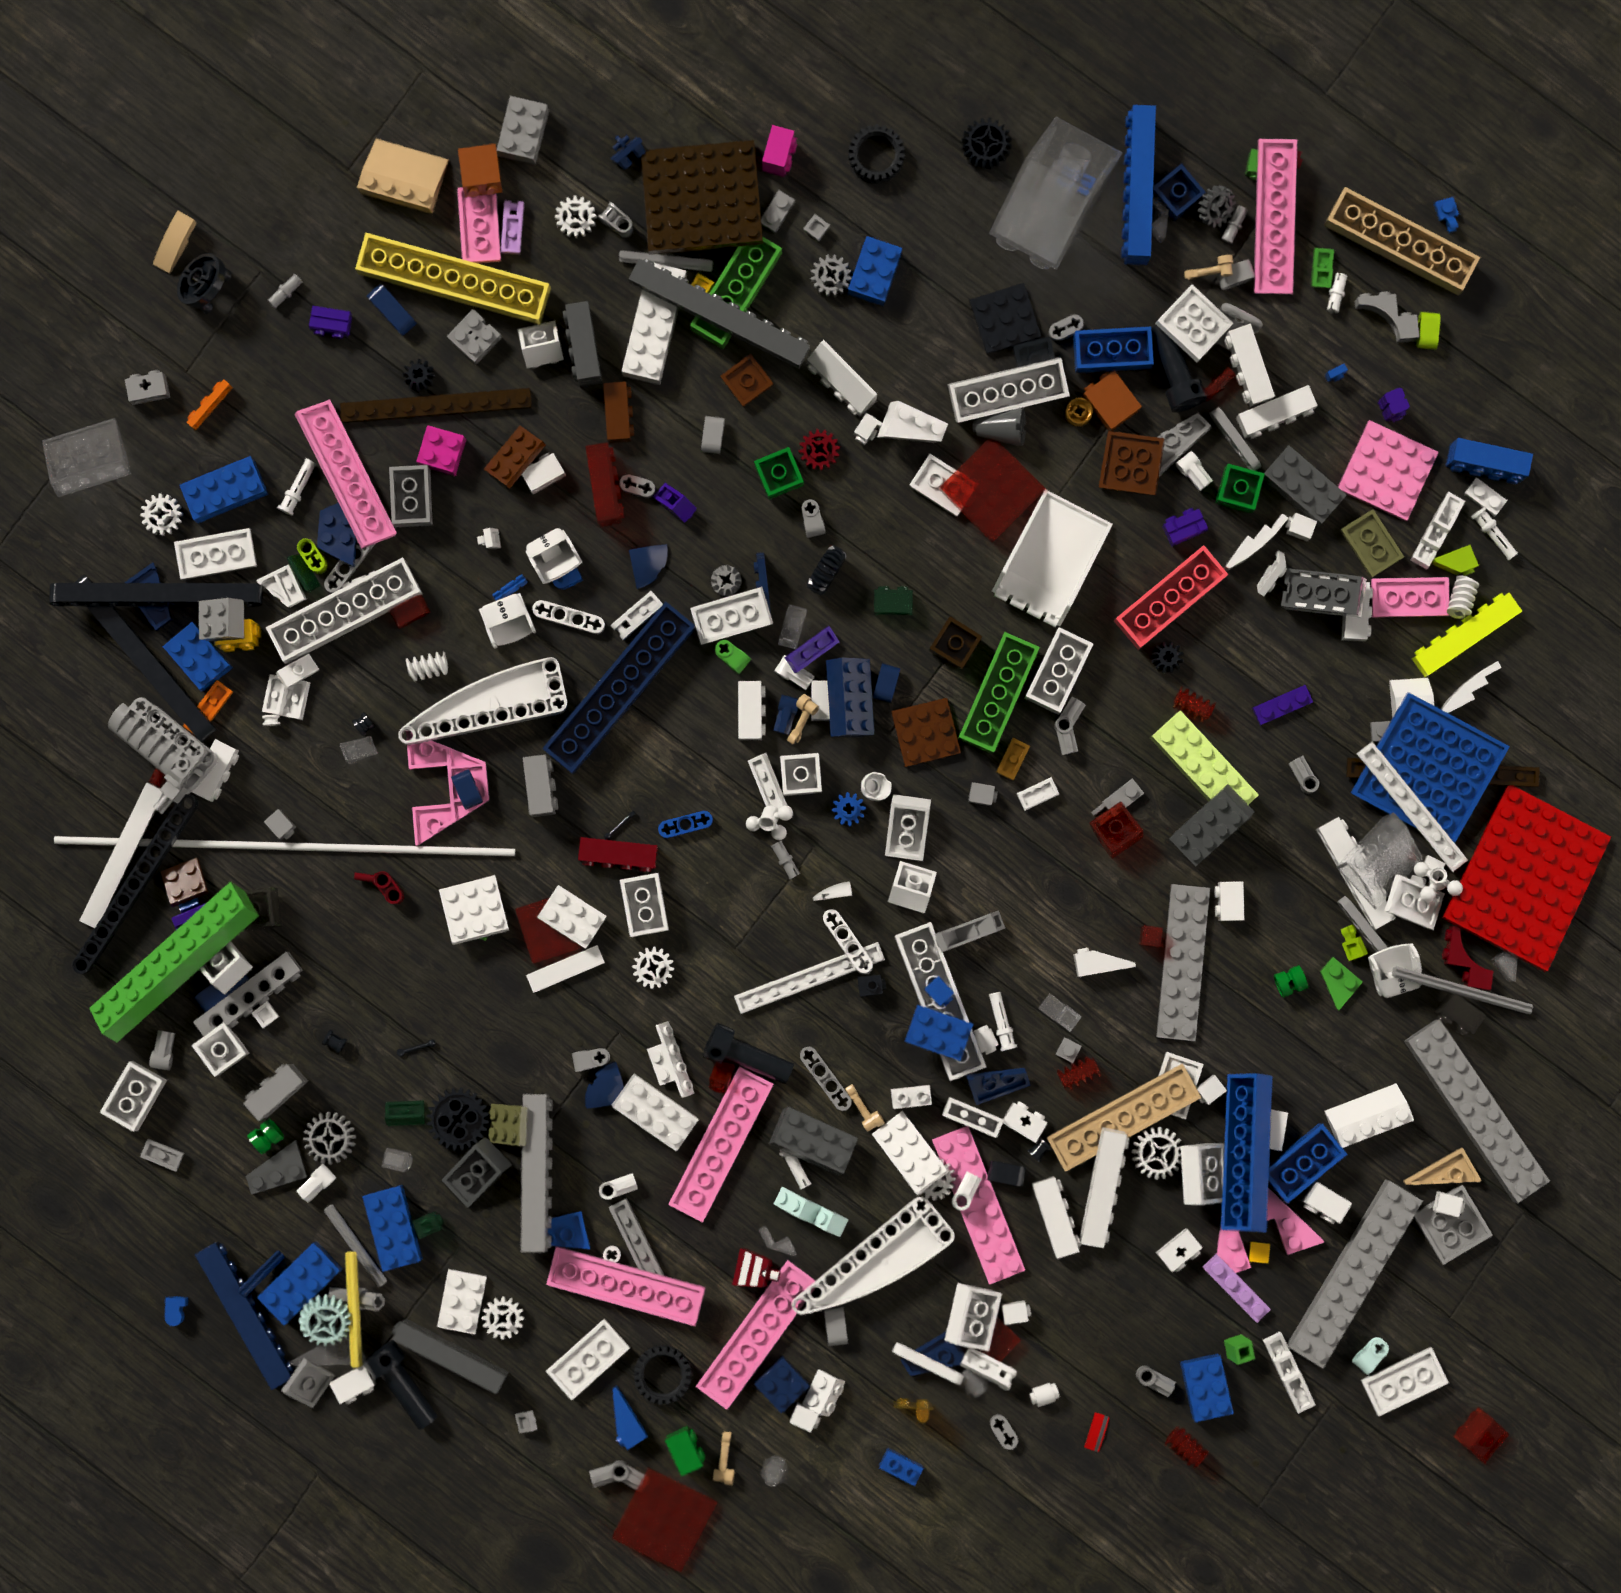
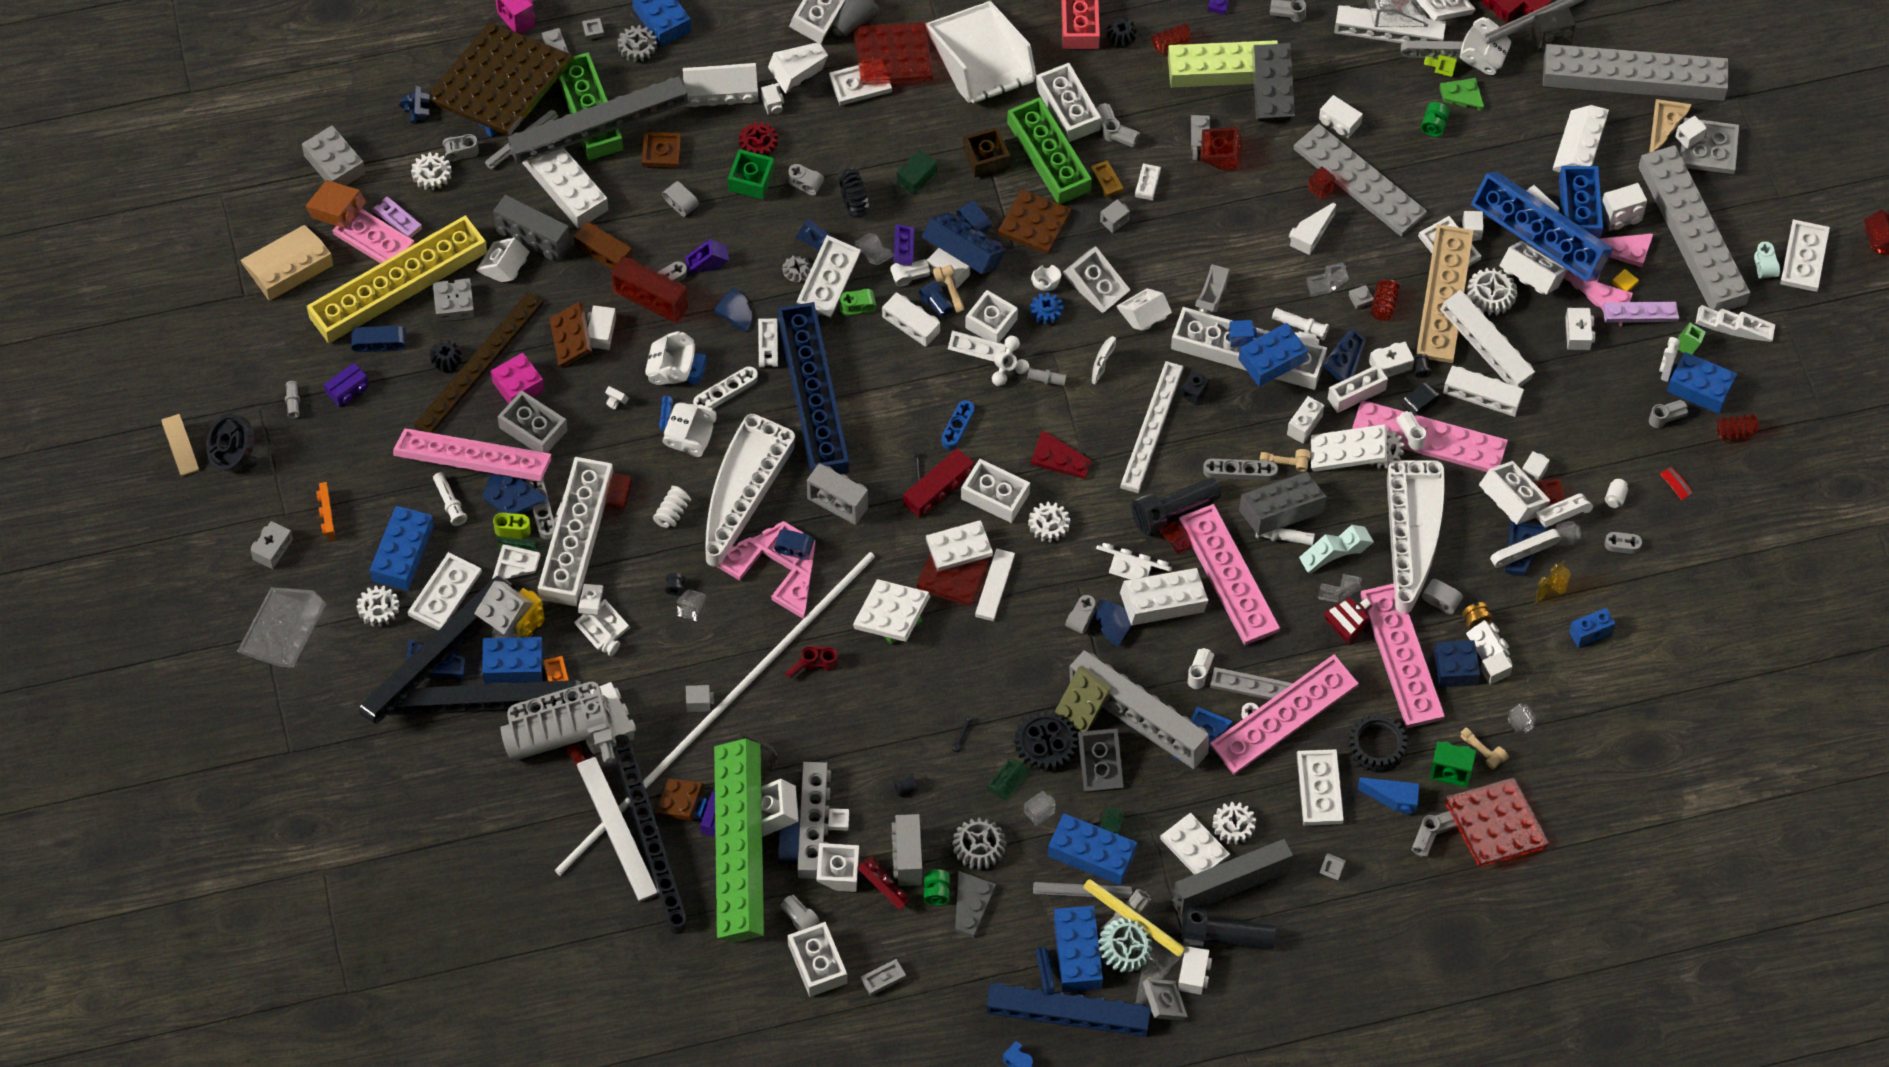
camera: 50 degrees left, 25 degrees down
white piece [297,1164,337,1203] -> none
white beam [823,909,873,975] -> none
none -> dark red wing [857,855,910,910]
none -> dark red wing [1031,430,1091,480]
none -> pearl gold wheel [1462,602,1493,629]
none -> white plate [1659,337,1680,382]

